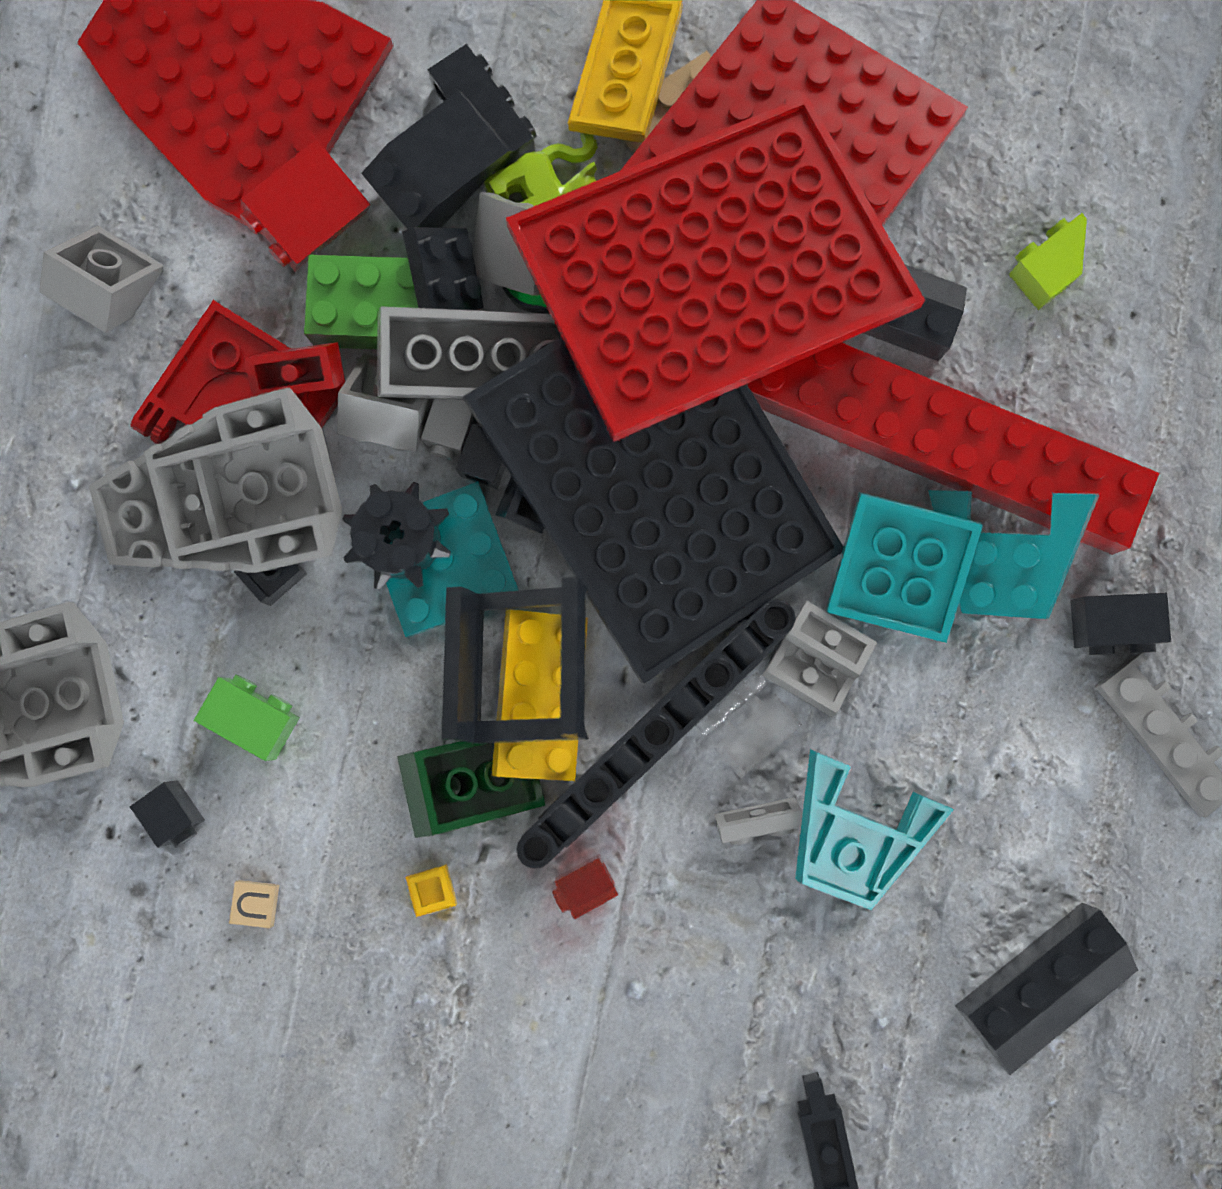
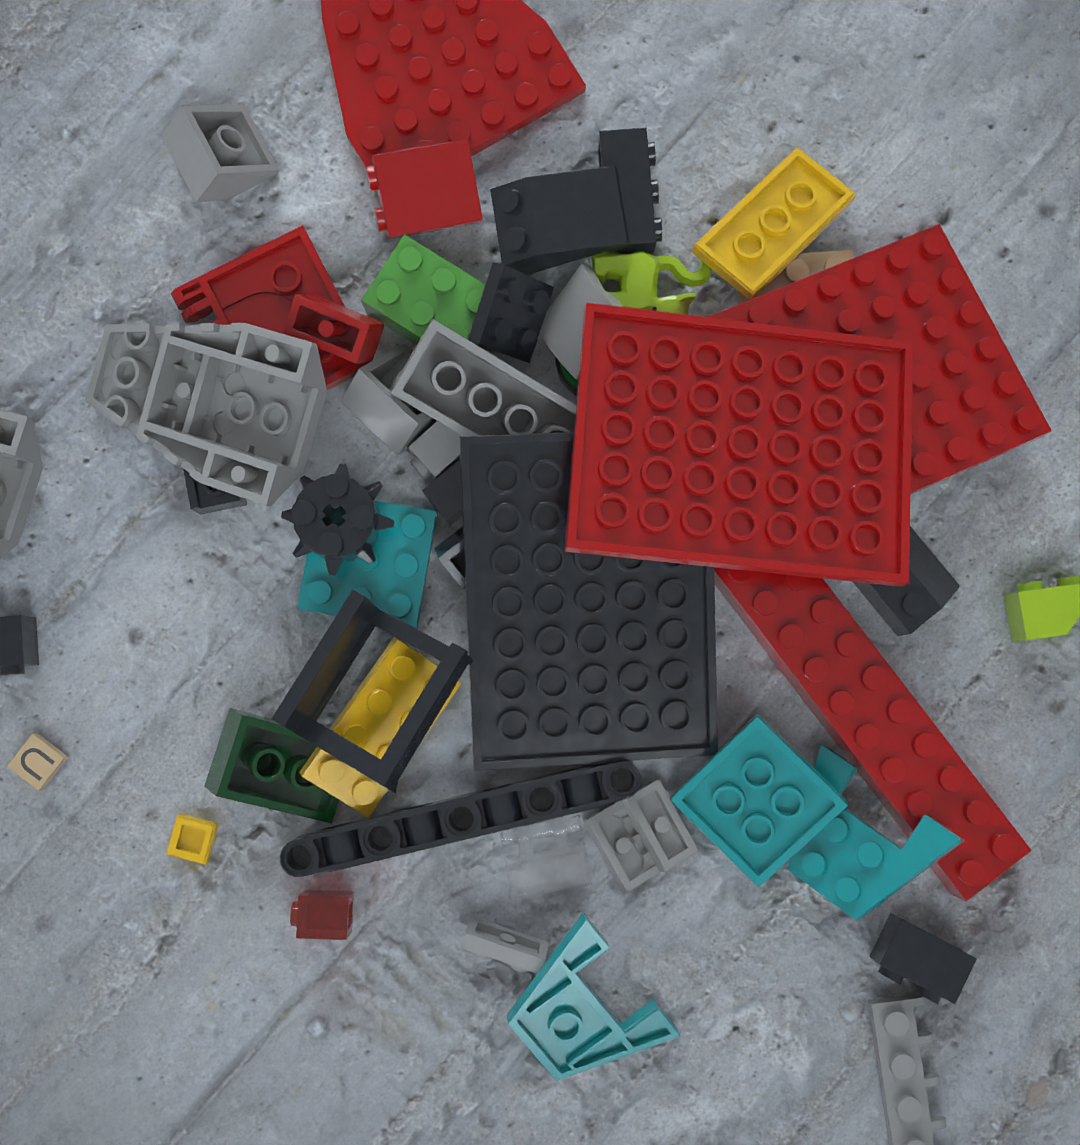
camera: 25 degrees right, 0 degrees up
bright green brick [193,674,300,761] -> none

